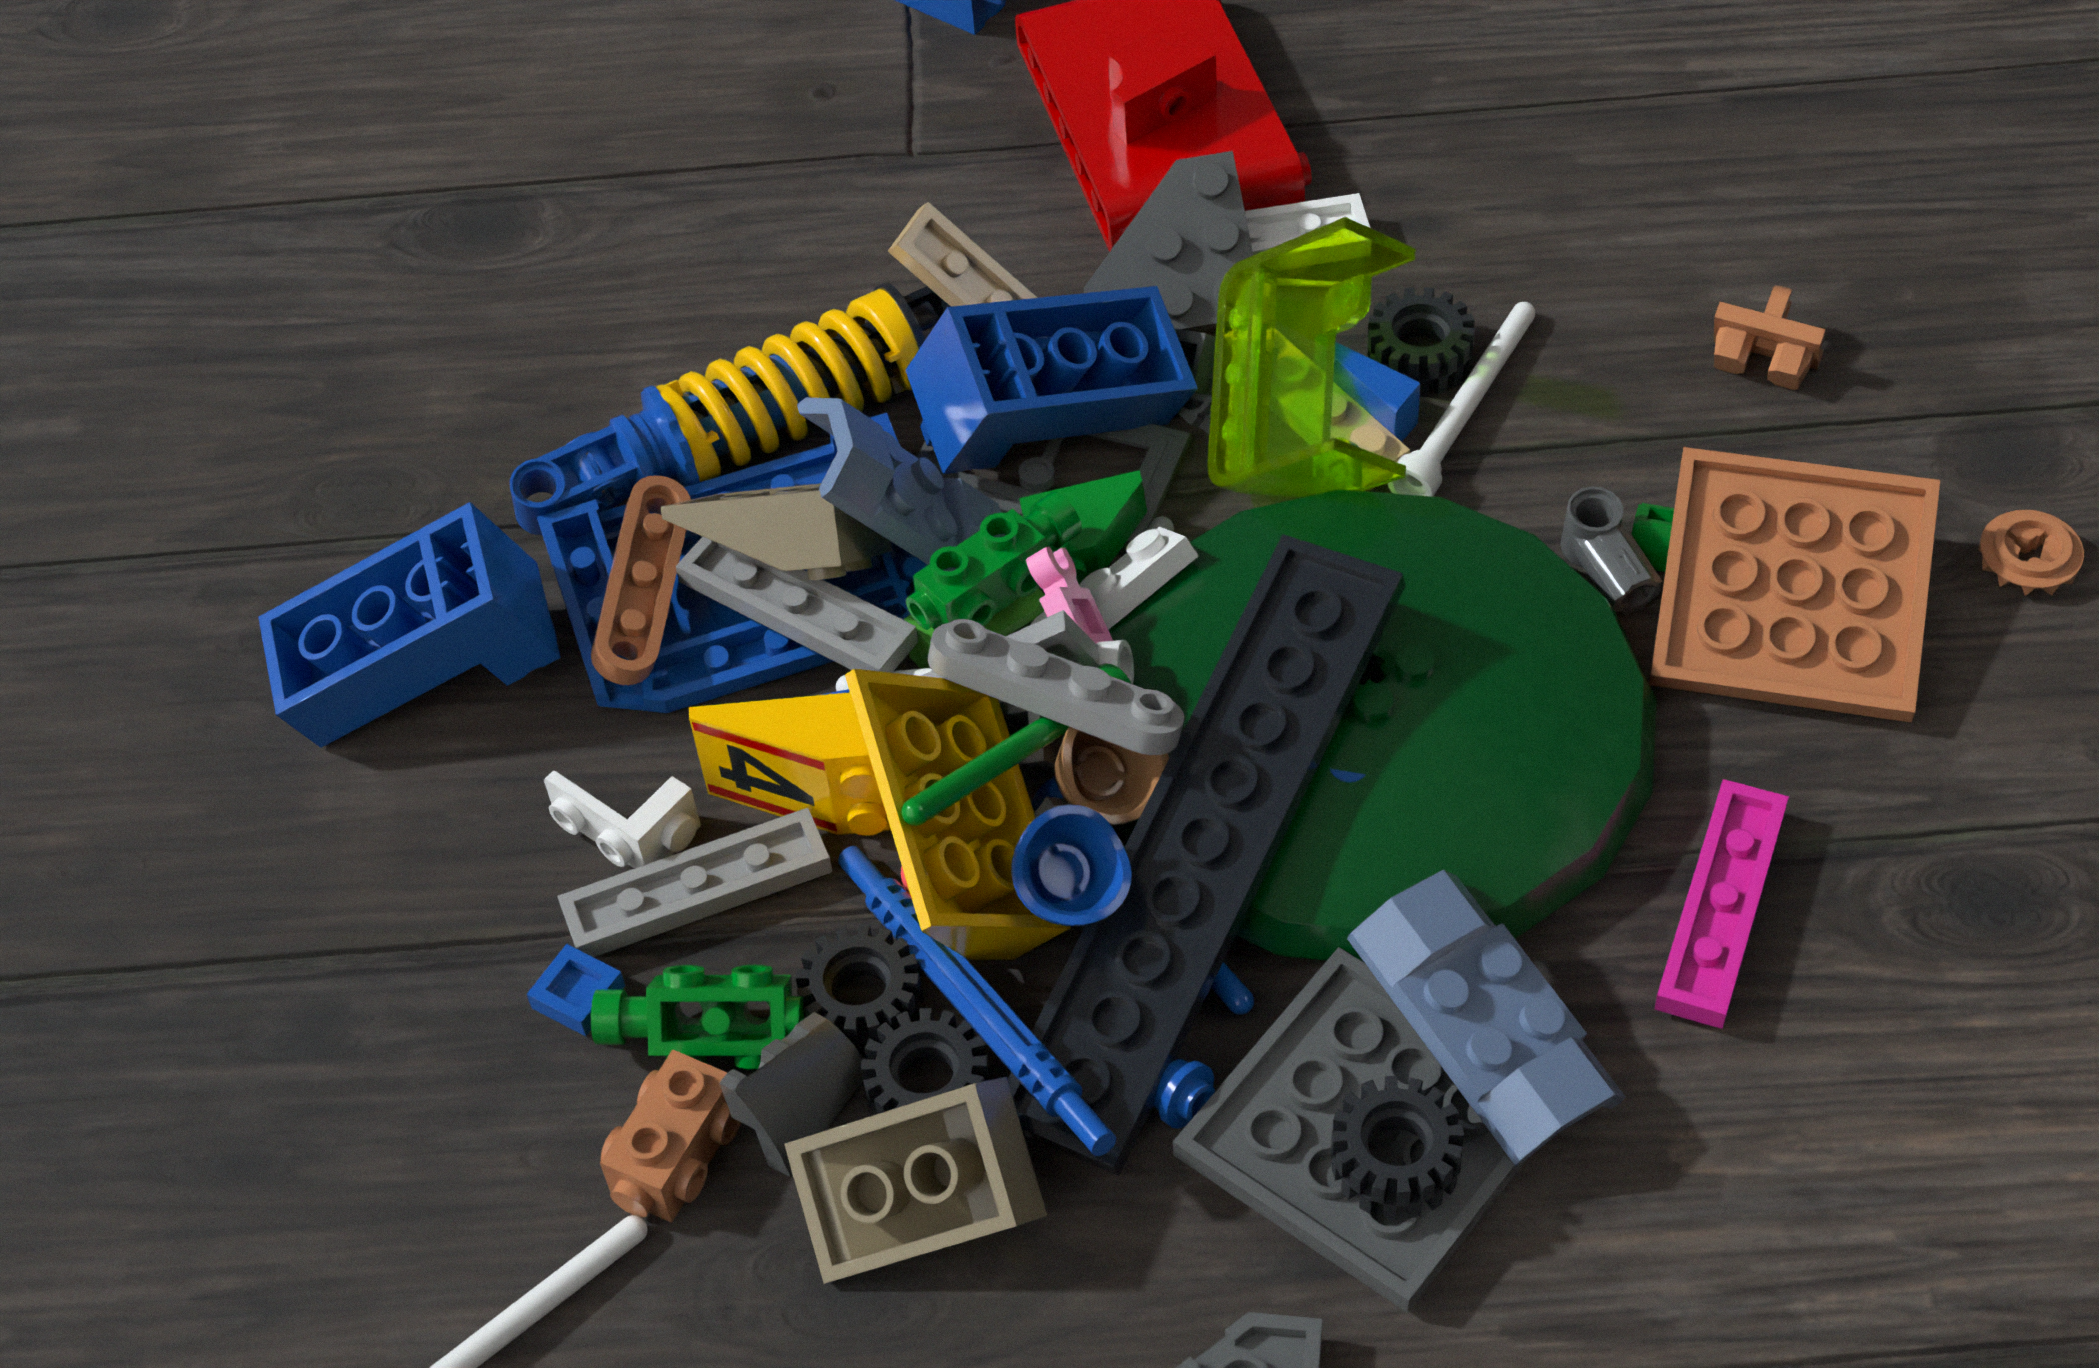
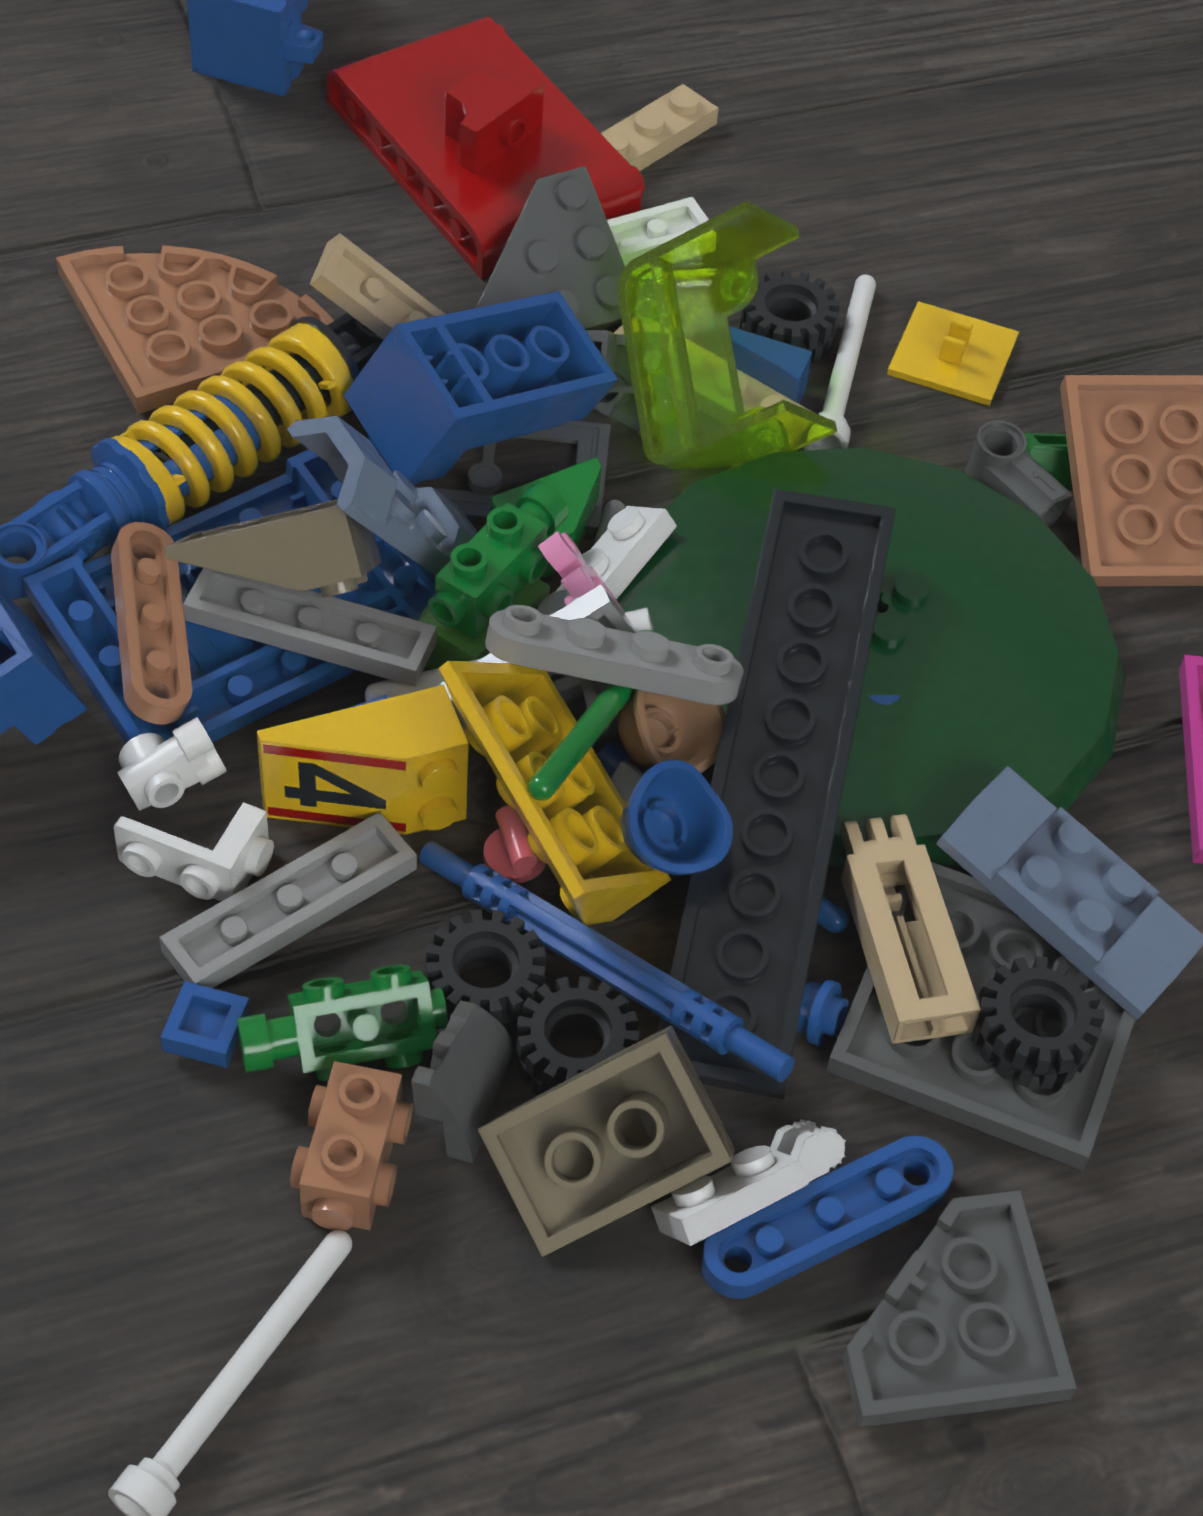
camera: 25 degrees left, 0 degrees up
nougat hips [1714,285,1826,390] -> none
none -> nougat plate [56,245,334,414]
none -> white plate [117,717,227,811]
none -> tan plate [601,84,719,171]
none -> white hinge [651,1119,846,1246]
none -> blue plate [701,1136,953,1299]
none -> tan hinge [841,814,981,1044]
none -> yellow piece [887,301,1019,406]

